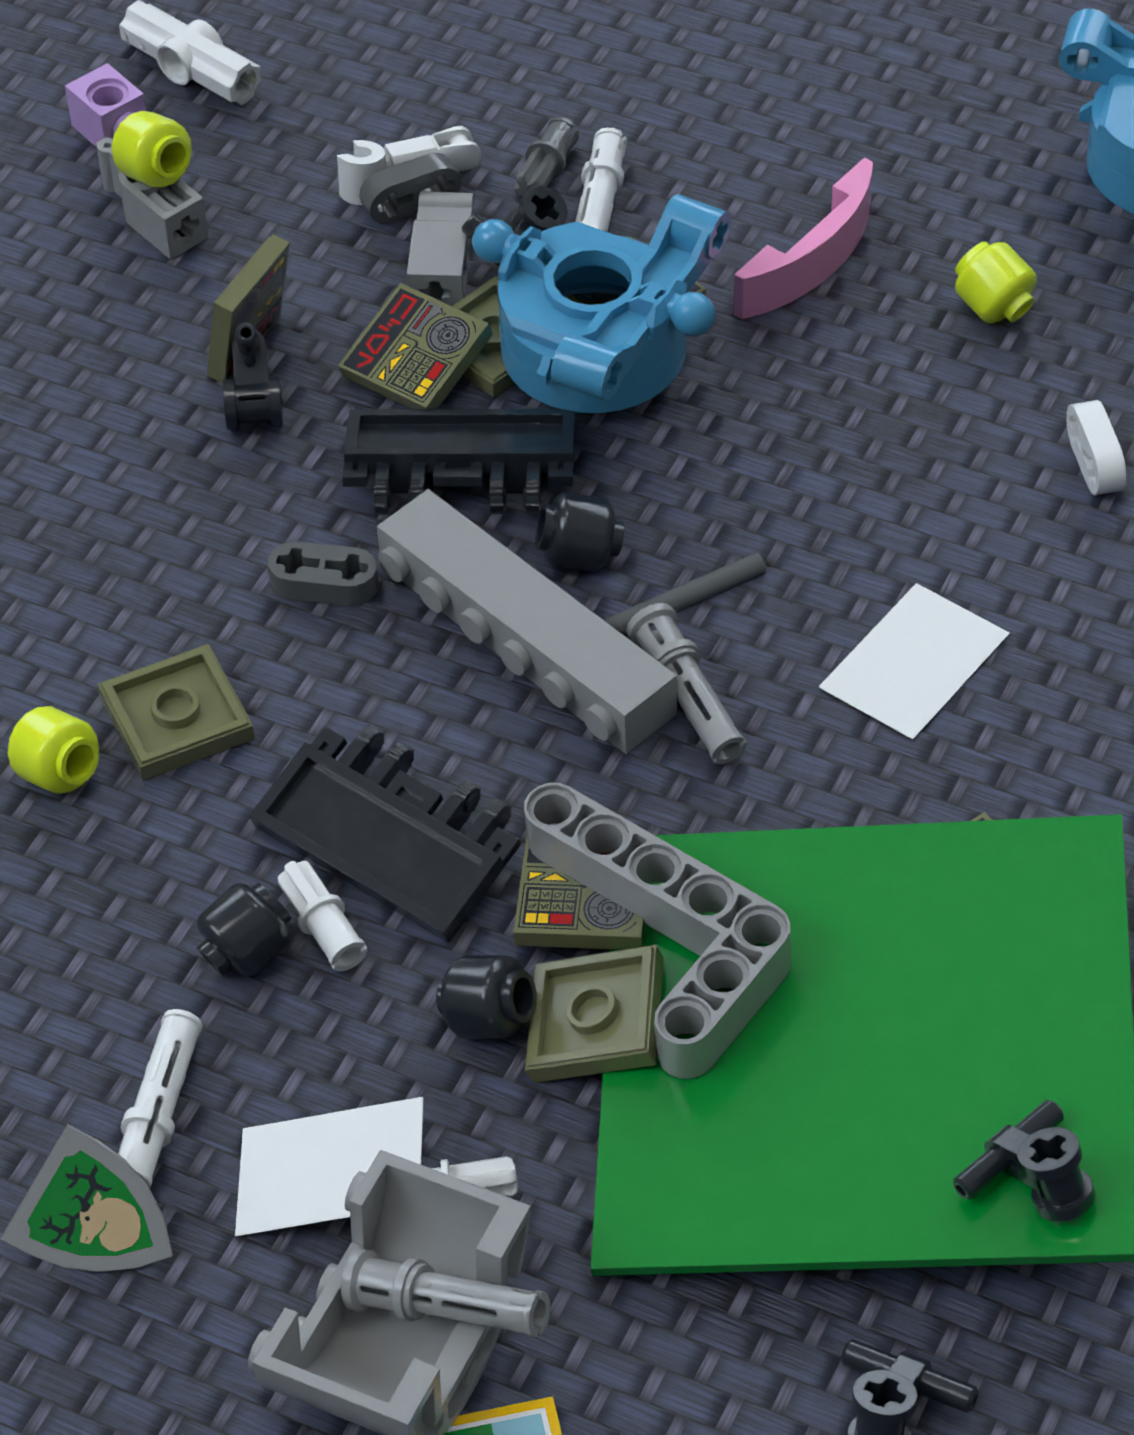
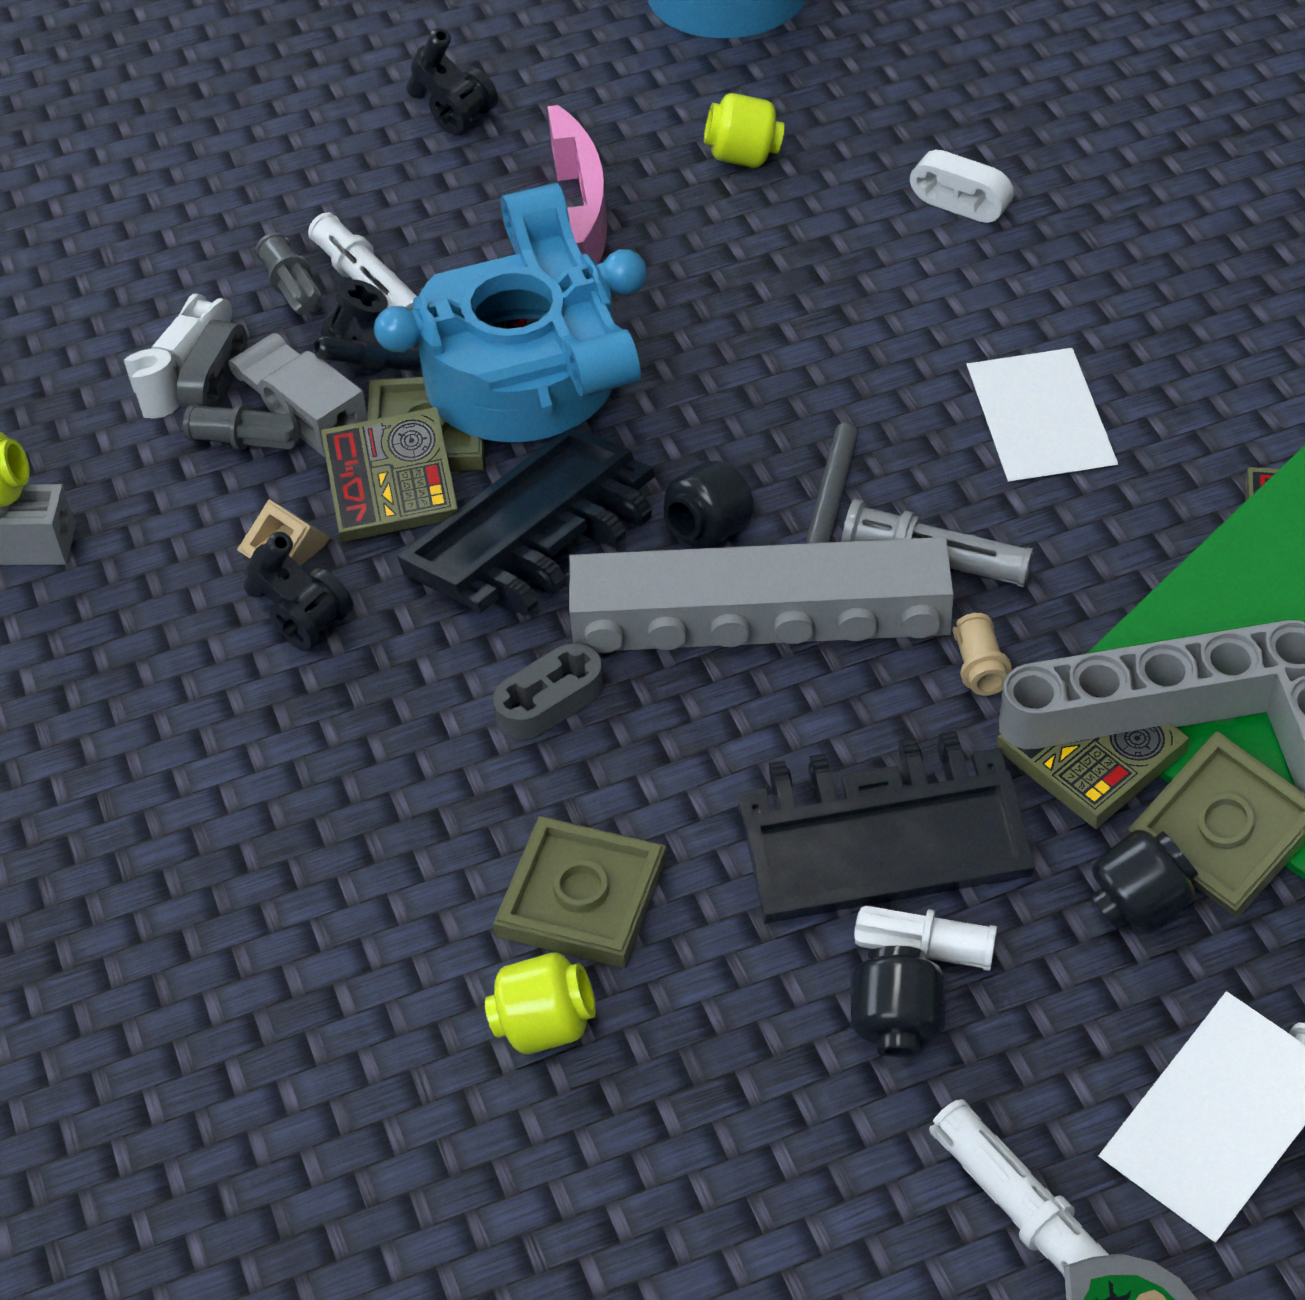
camera: 45 degrees left, 0 degrees up
olive tile [207,234,290,384] -> none
none -> dark grey axle [183,403,301,450]
none -> tan slope [237,499,331,580]
none -> black piece [406,28,498,135]
none -> tan pin [952,613,1012,696]

